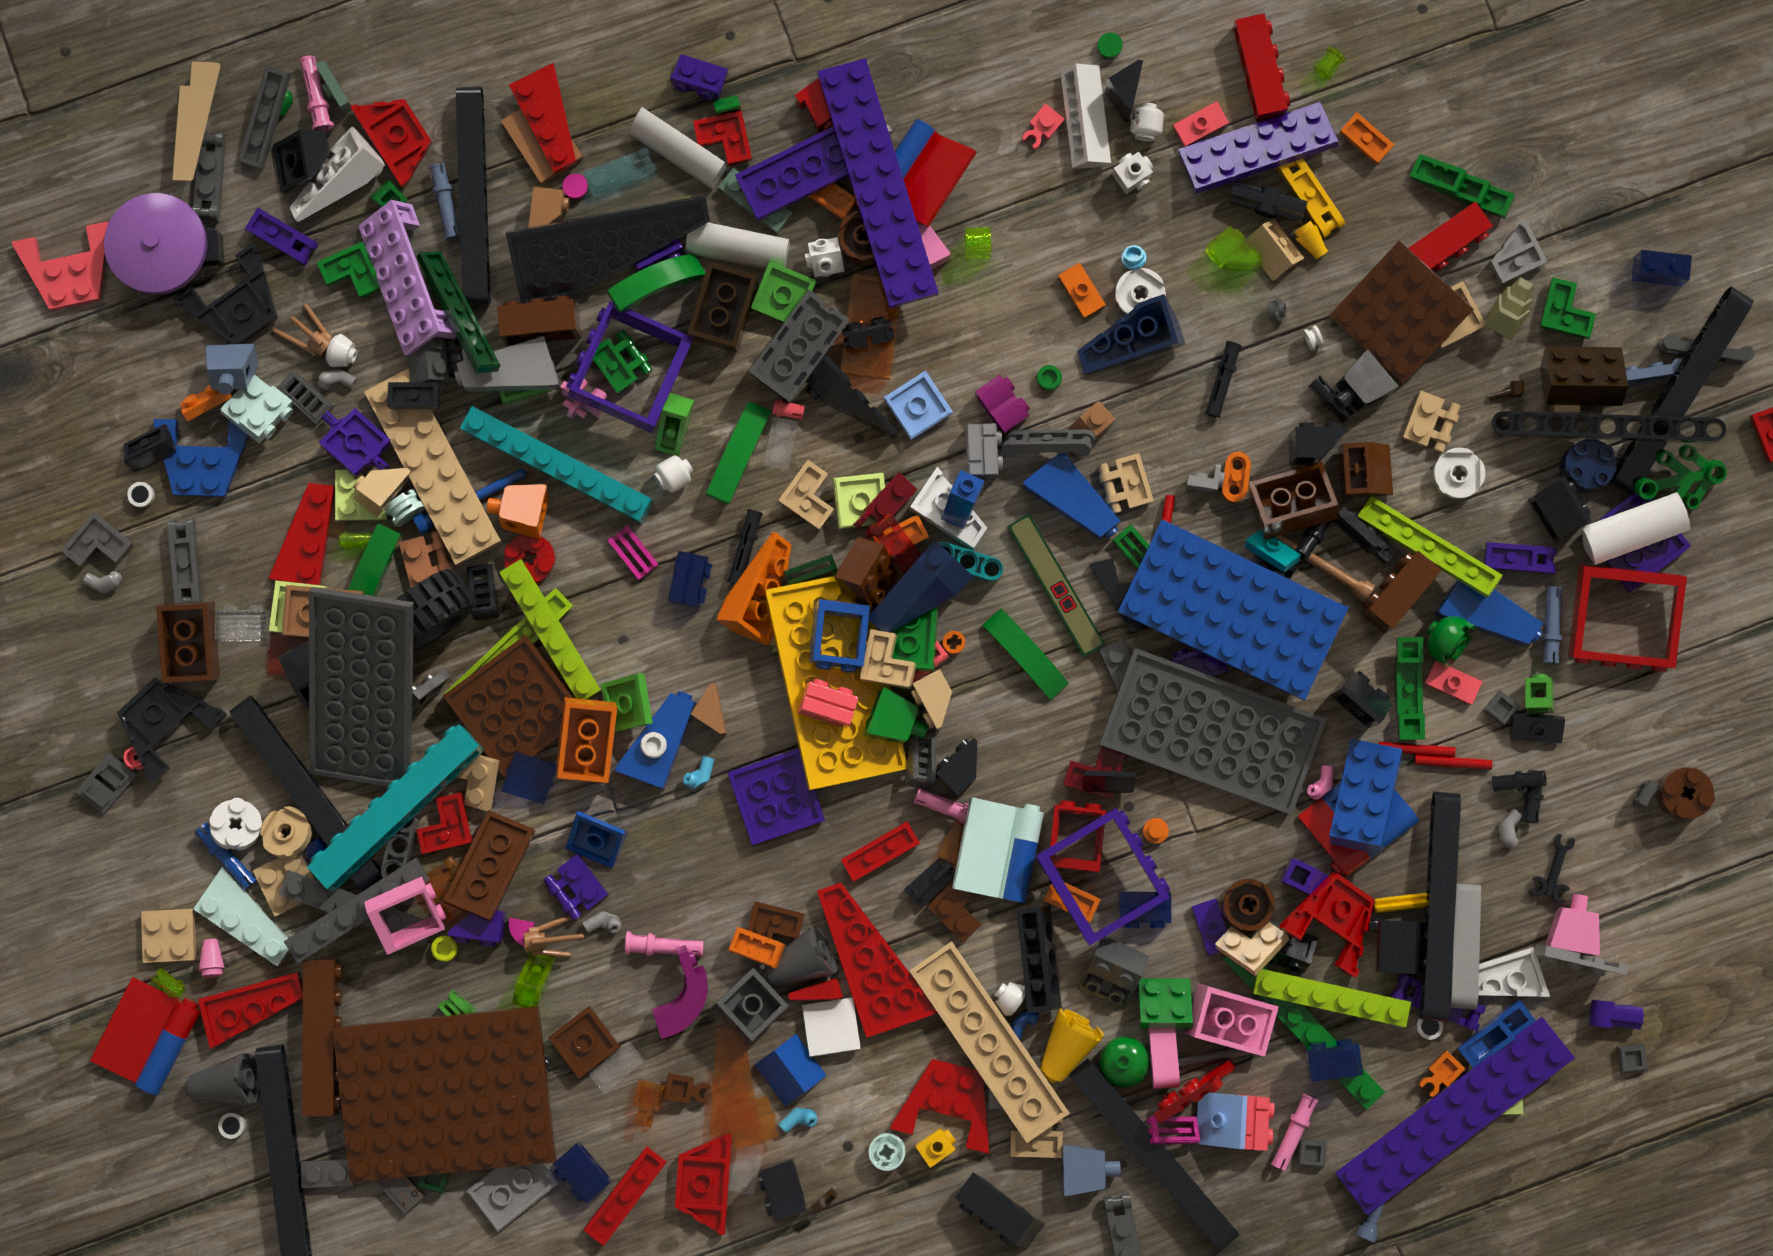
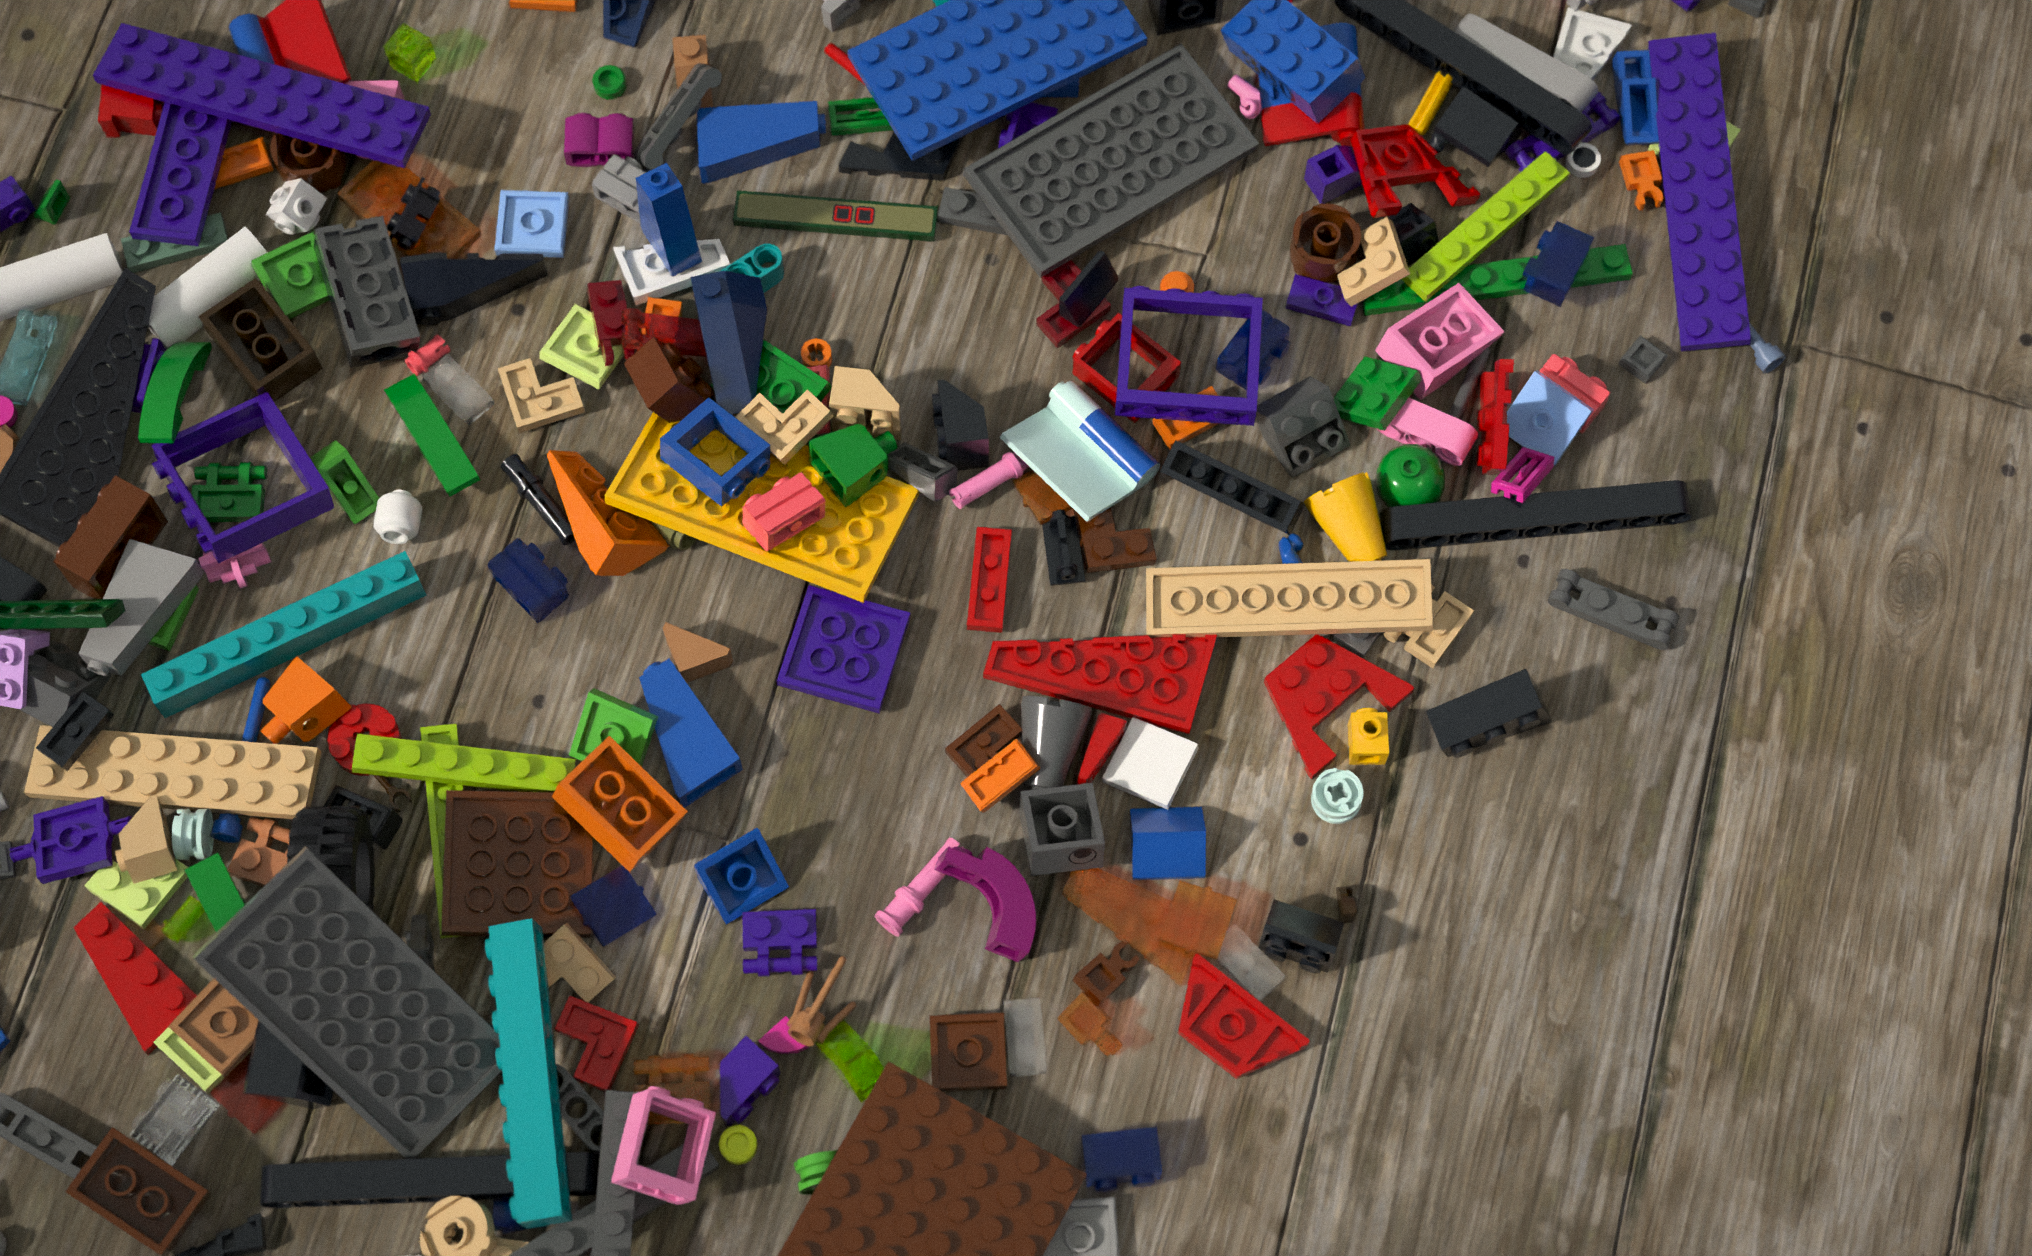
camera: 60 degrees left, 15 degrees down
reddish brown plate [443,810,535,923] -> none
light grey arm [583,911,622,933] -> none
red plate [583,1146,667,1246] -> none
dark pink tile [607,525,659,581] -> none
white tile [641,732,667,758] -> none
medium azure arm [683,756,715,788] -> none
red plate [693,110,753,166] -> none
medium azure arm [779,1108,818,1133] -> none
dark green tile [784,553,838,585] -> none
green slope [982,608,1069,700] -> none
white cone [994,982,1026,1016] -> none
sand blue torso [1062,1144,1121,1196] -> none
tan plate [1098,453,1154,514] -> none
bright pink pin [1271,1093,1319,1171] -> none

